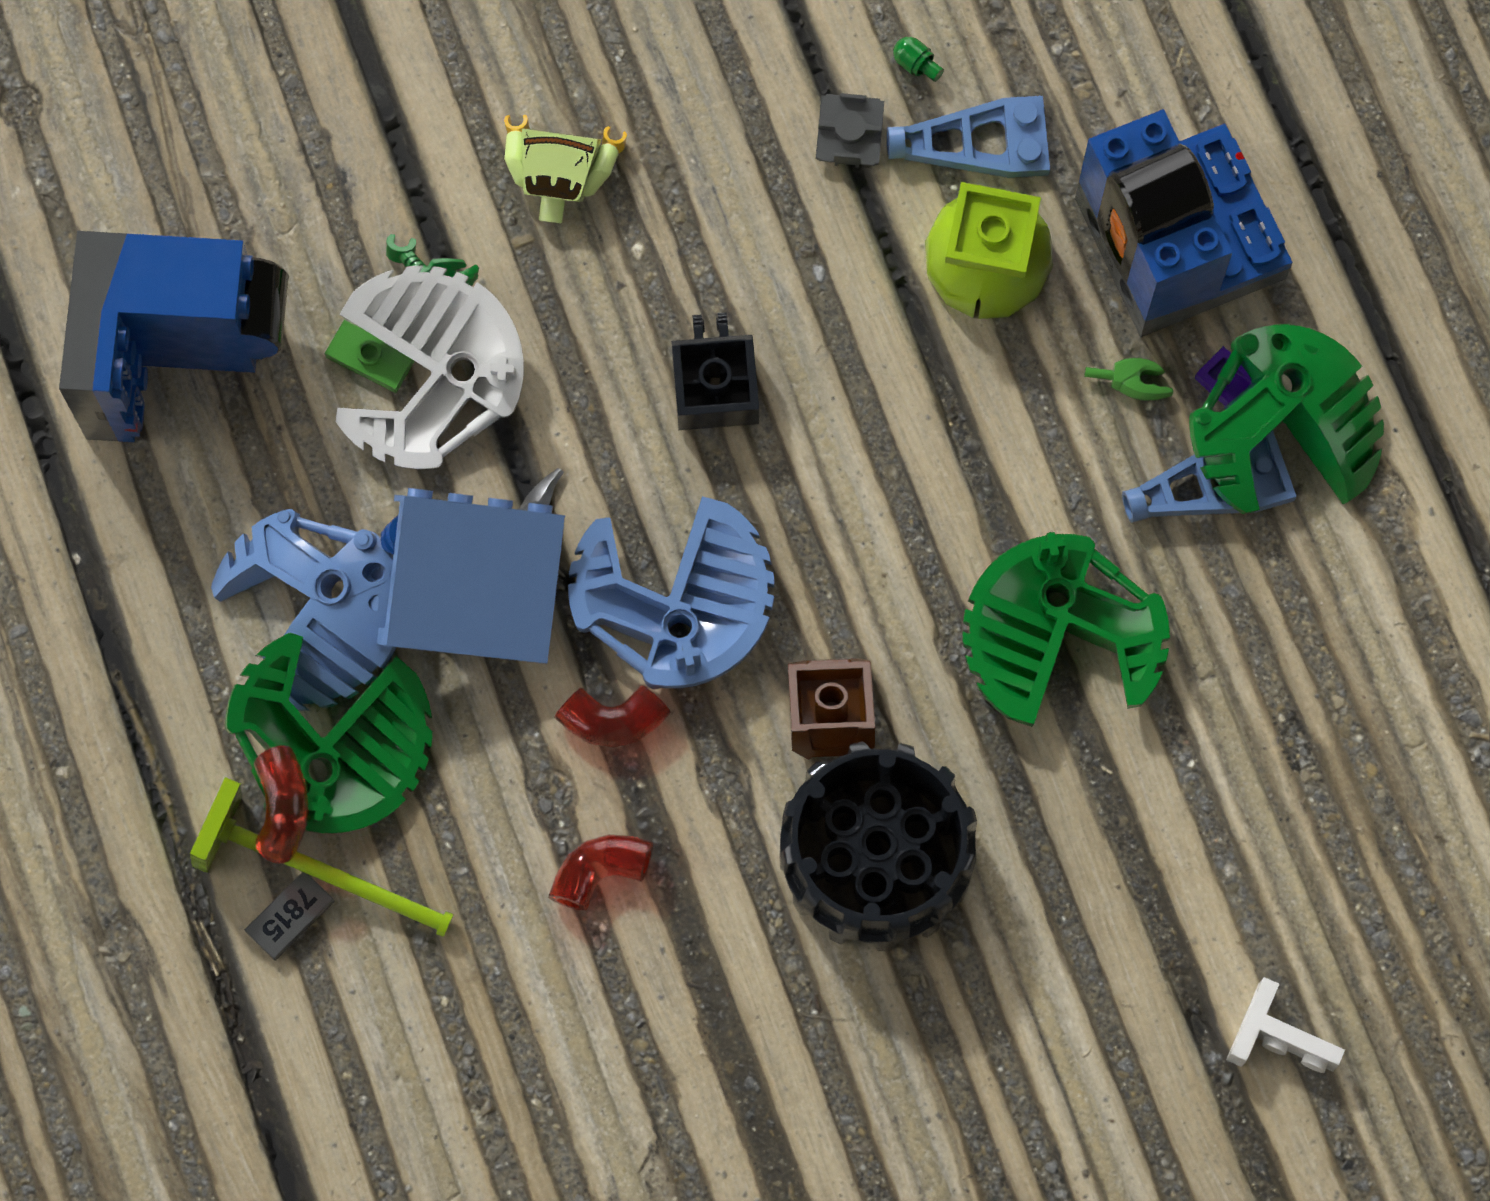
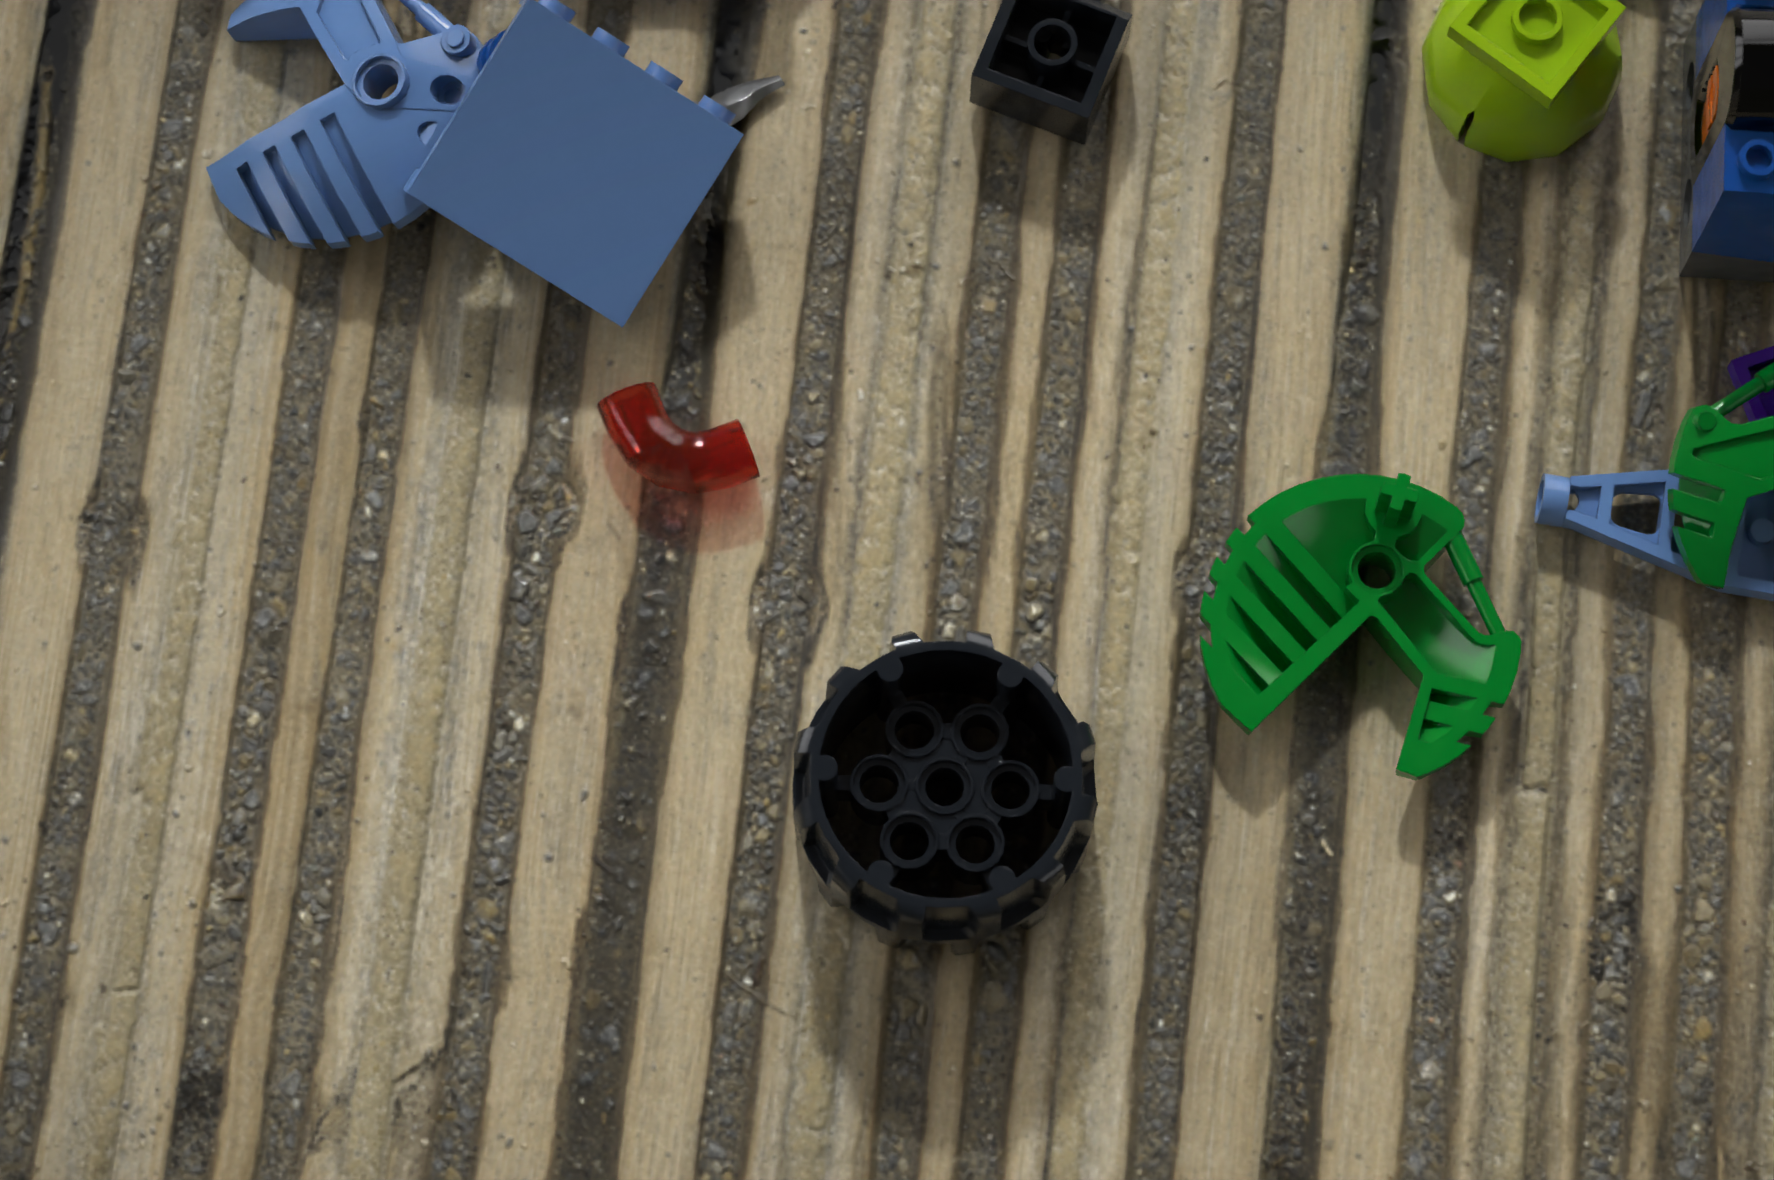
camera: 25 degrees right, 0 degrees up
lime tile [190,777,454,937] -> none
green piece [225,633,433,834] -> none
dark grey tile [244,872,335,961] -> none
clear red cylinder [254,745,308,864] -> none
clear red cylinder [548,834,653,911] -> none
medium blue piece [568,496,774,689] -> none
reddish brown slope [788,658,875,760] -> none
bright green hand [1084,358,1174,401] -> none

